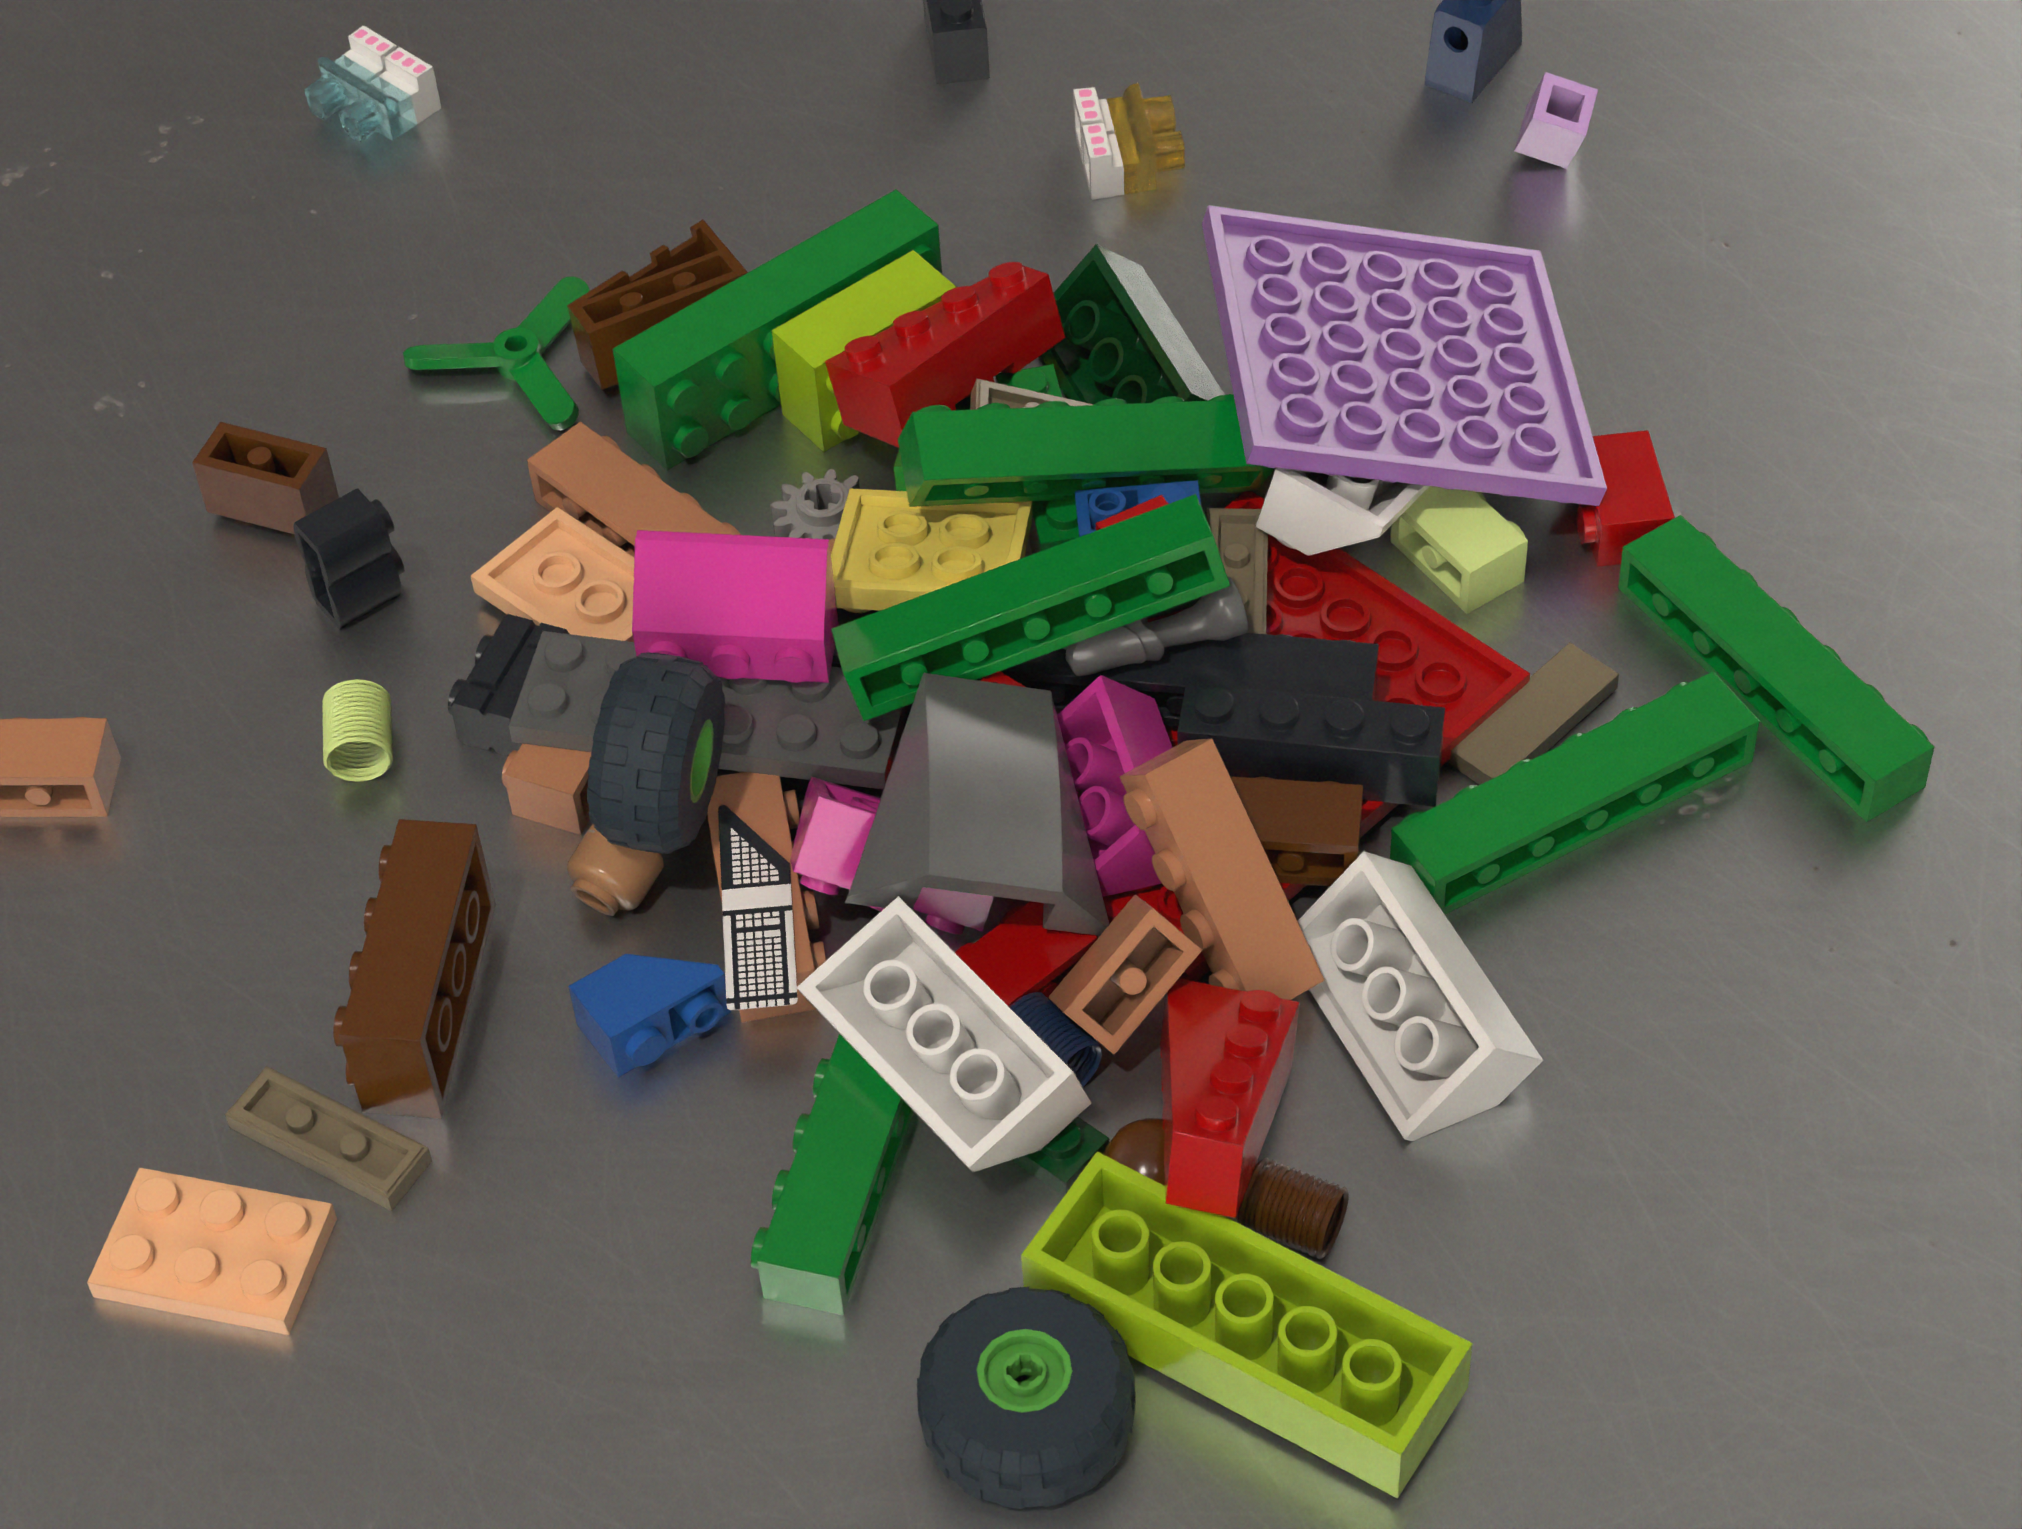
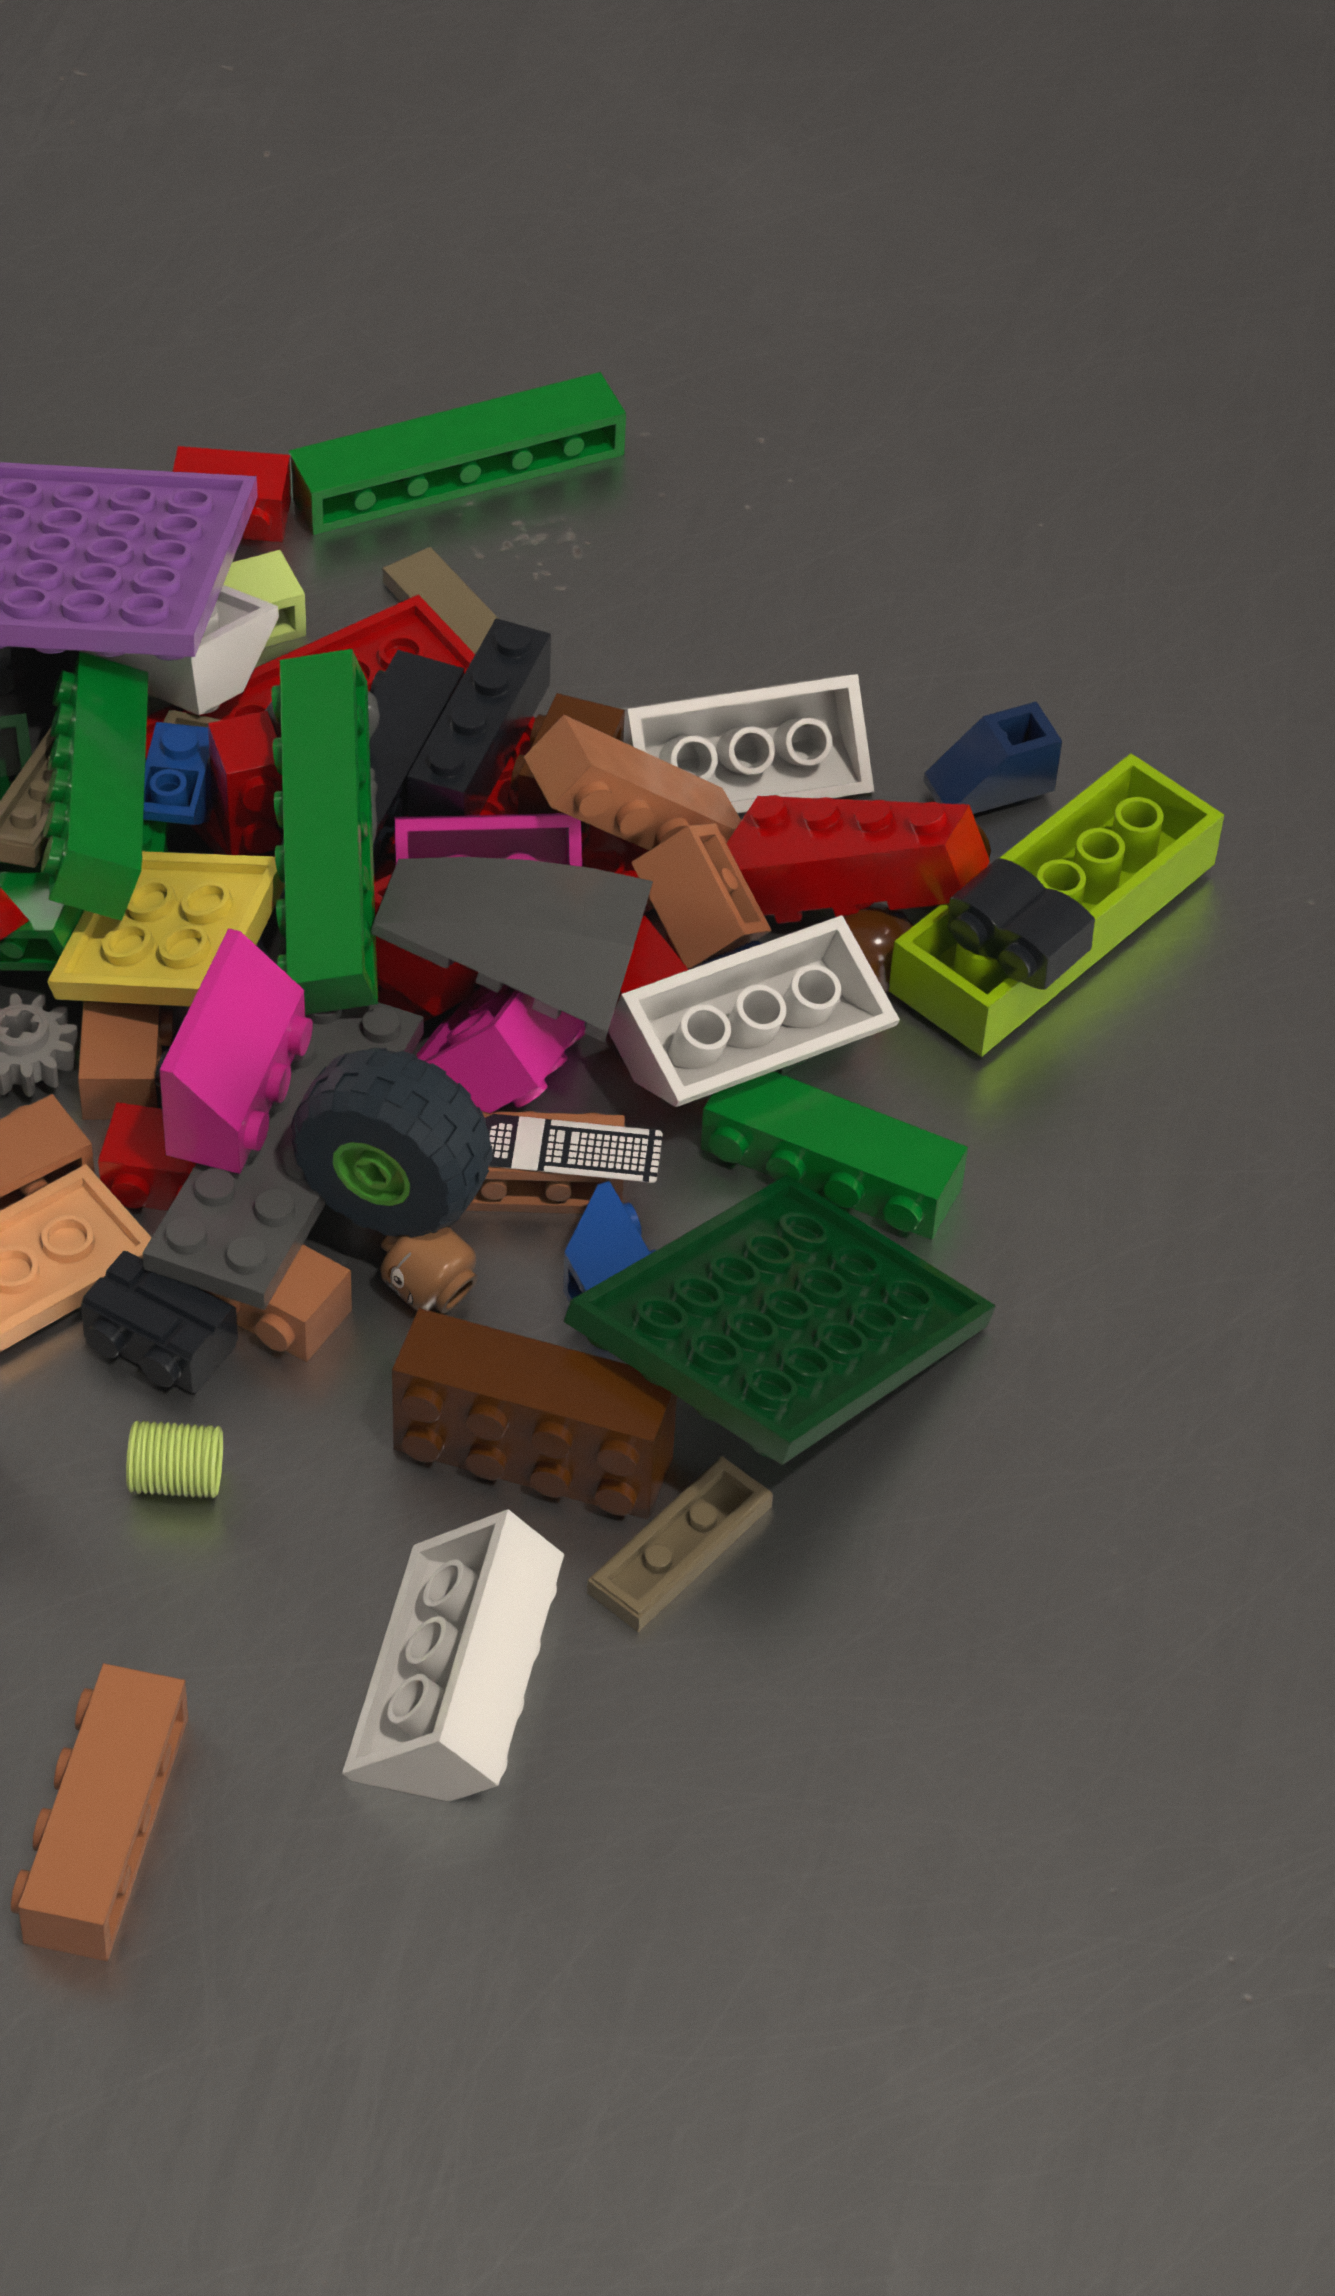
camera: 85 degrees left, 0 degrees up
light nougat plate [87,1167,337,1335] -> none
black wheel [917,1287,1136,1509] -> none
green brick [1390,671,1760,915] -> none
none -> white slope [342,1509,564,1802]
none -> dark green plate [563,1175,996,1465]
none -> dark blue slope [923,701,1062,814]
none -> black brick [947,858,1095,990]

